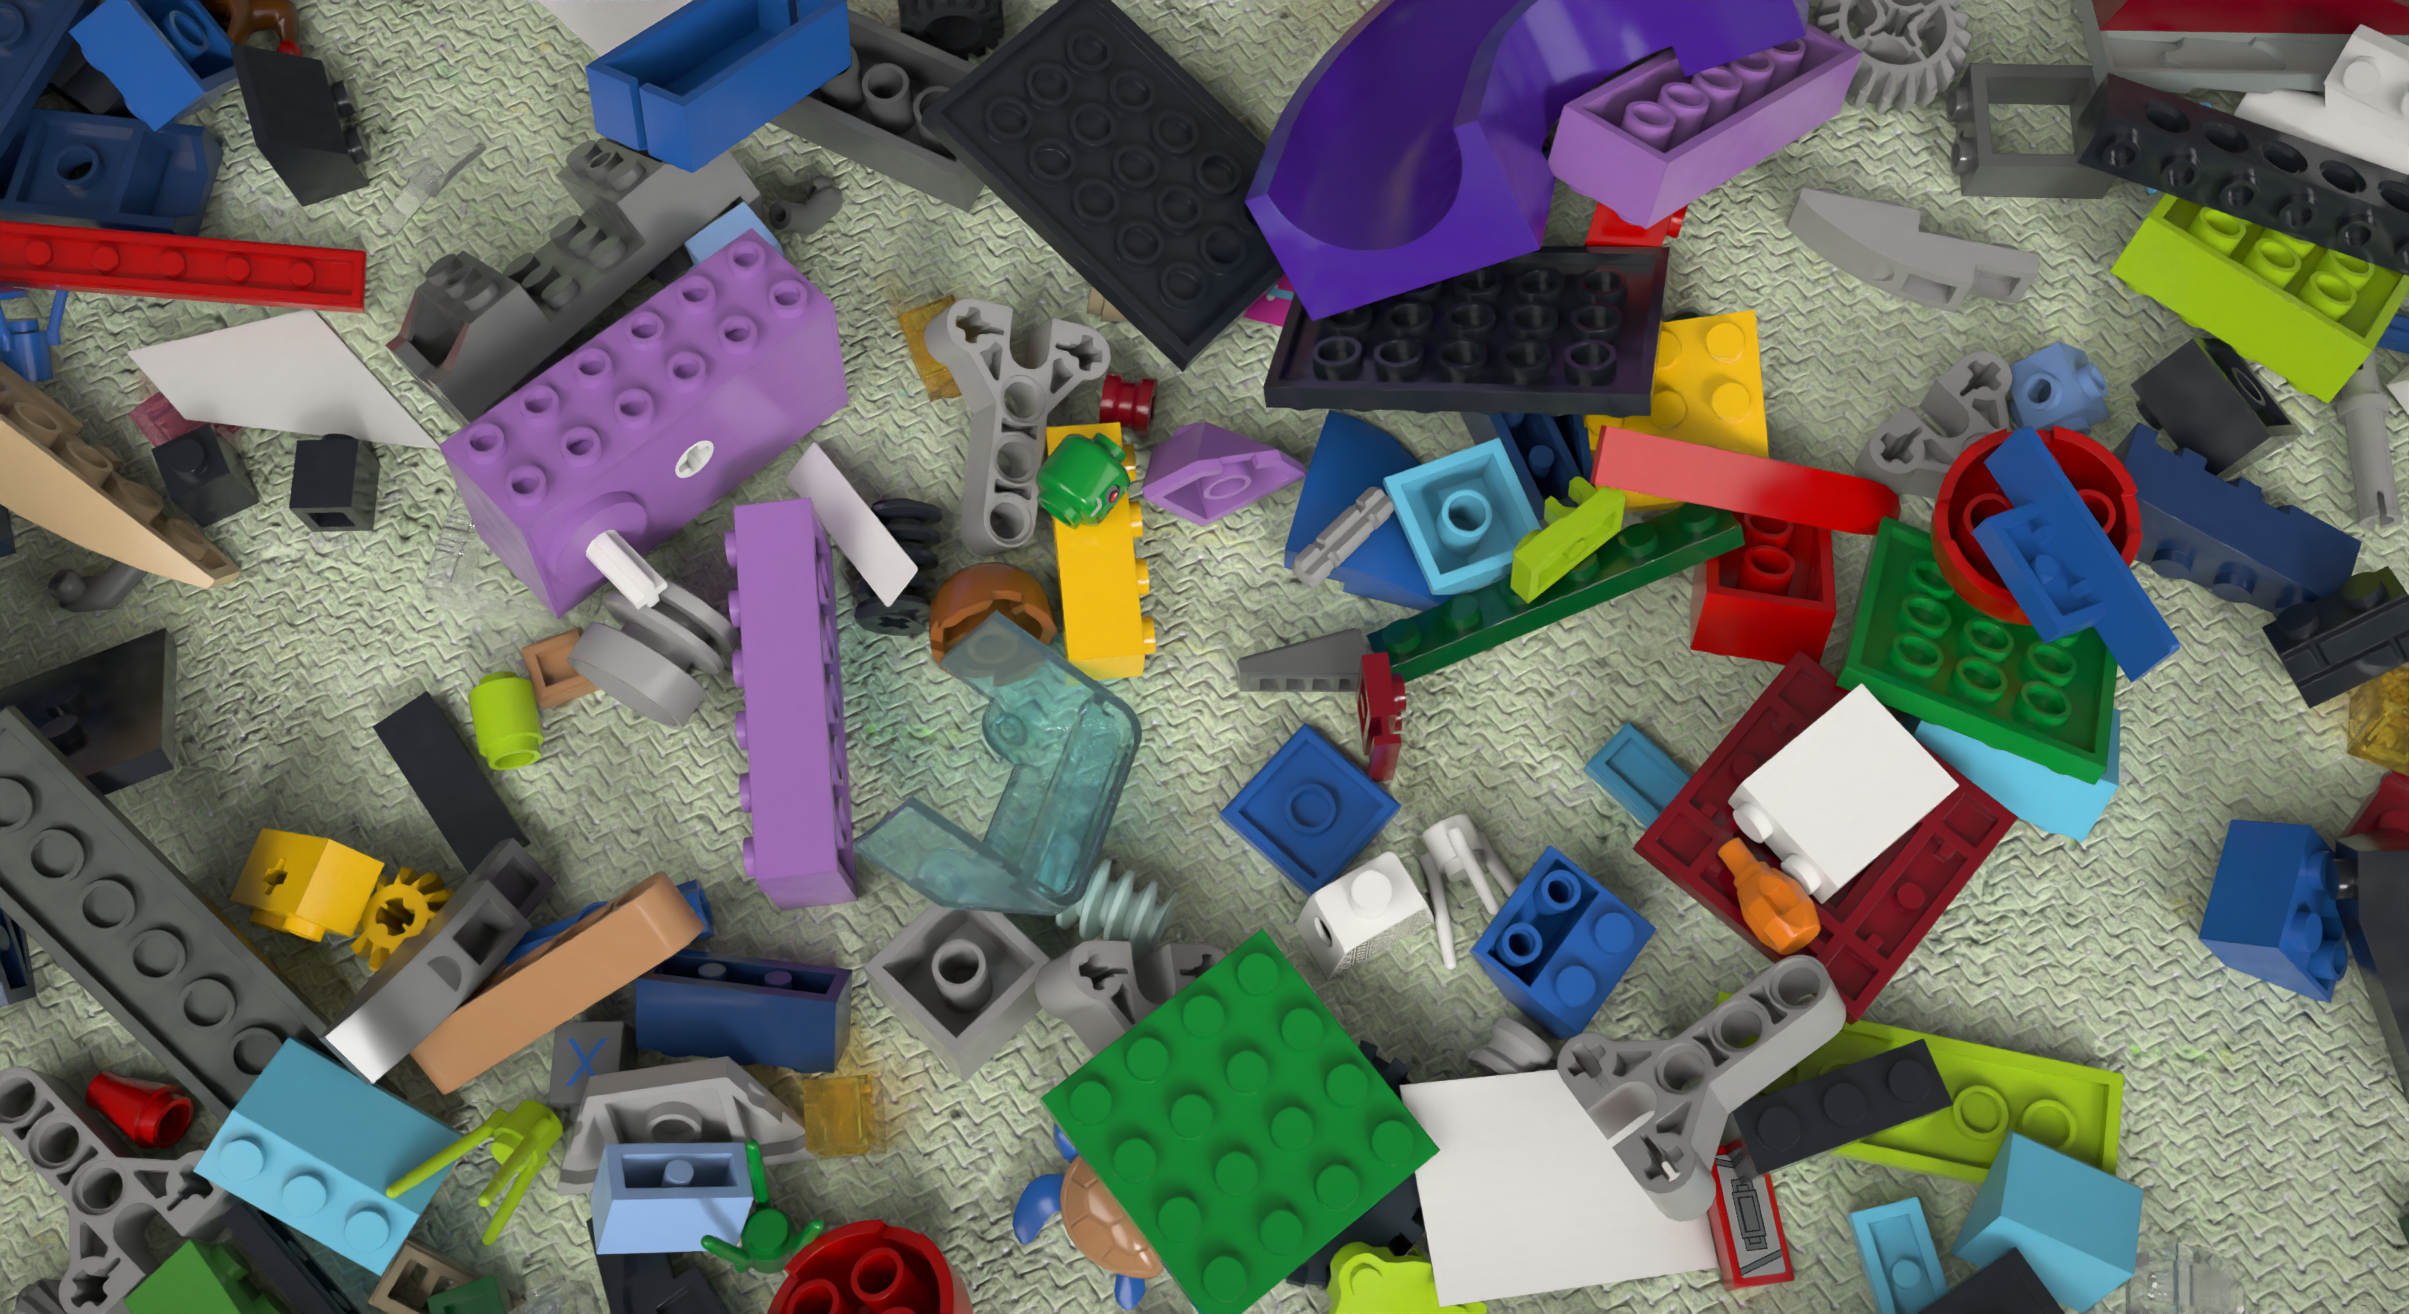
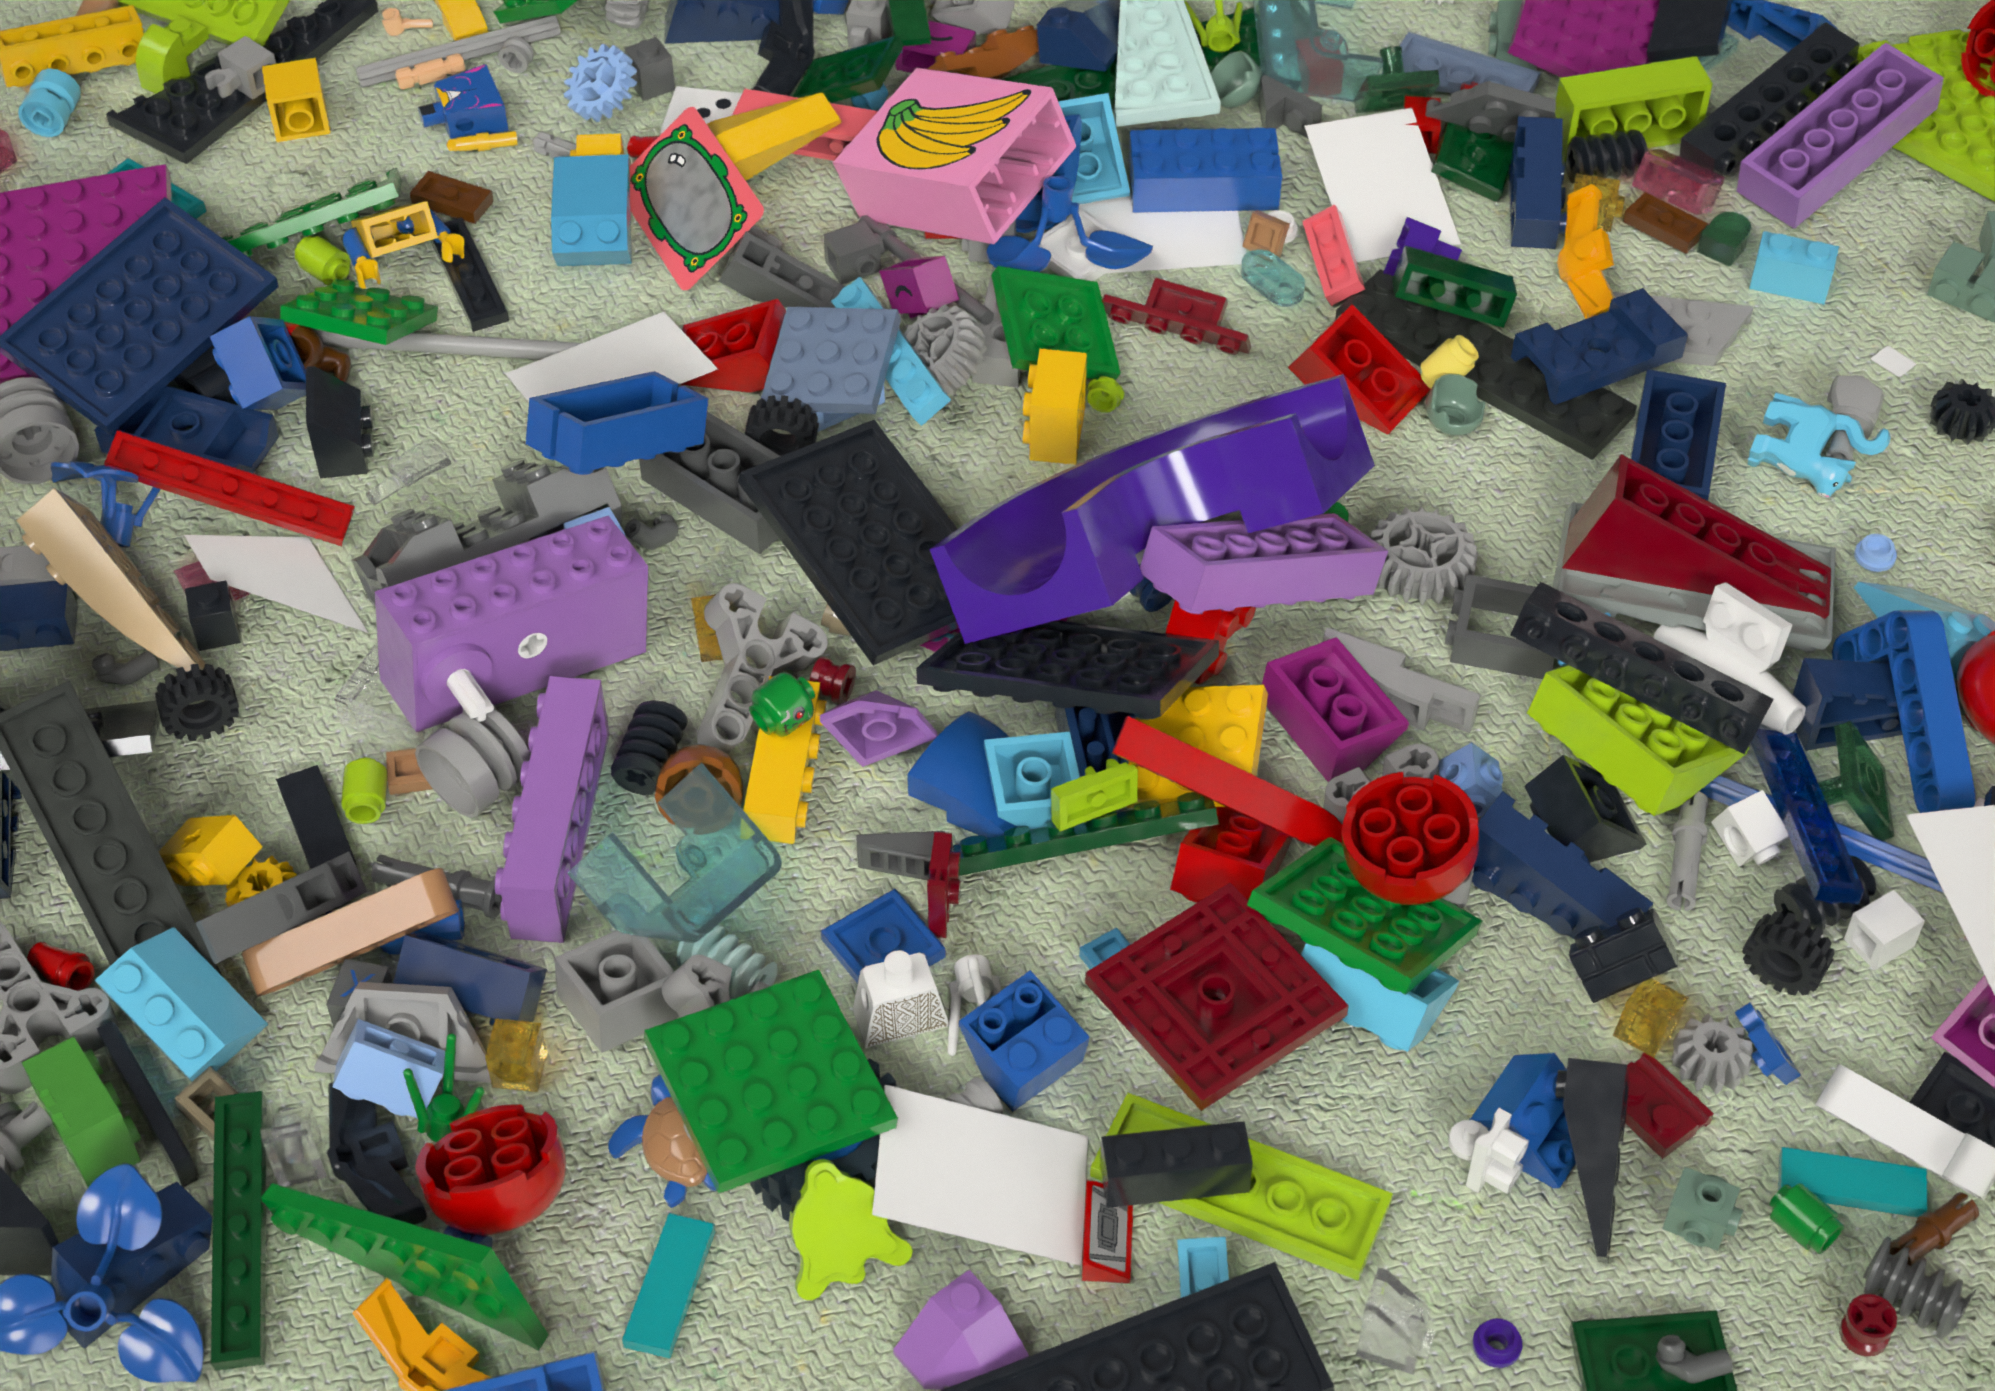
camera: 10 degrees right, 20 degrees down
black brick [289,433,380,532] -> none
lime plant [386,1099,564,1246] -> none
white sticker [787,442,918,607] -> none
light grey axle [1291,486,1394,588] -> none
light grey beam [1557,955,1846,1222] -> none
orange piece [1718,838,1821,955] -> none
white brick [1727,683,1959,904] -> none
medium azure slope [1951,1129,2143,1313] -> none
blue bracket [1972,425,2180,683] -> none
none -> black tyre [155,664,239,741]
none -> dark grey pin [371,855,502,918]
none -> magenta slope [1261,637,1409,782]
none -> white hips [1448,1108,1529,1194]
none -> dark purple plate [1472,1318,1523,1368]

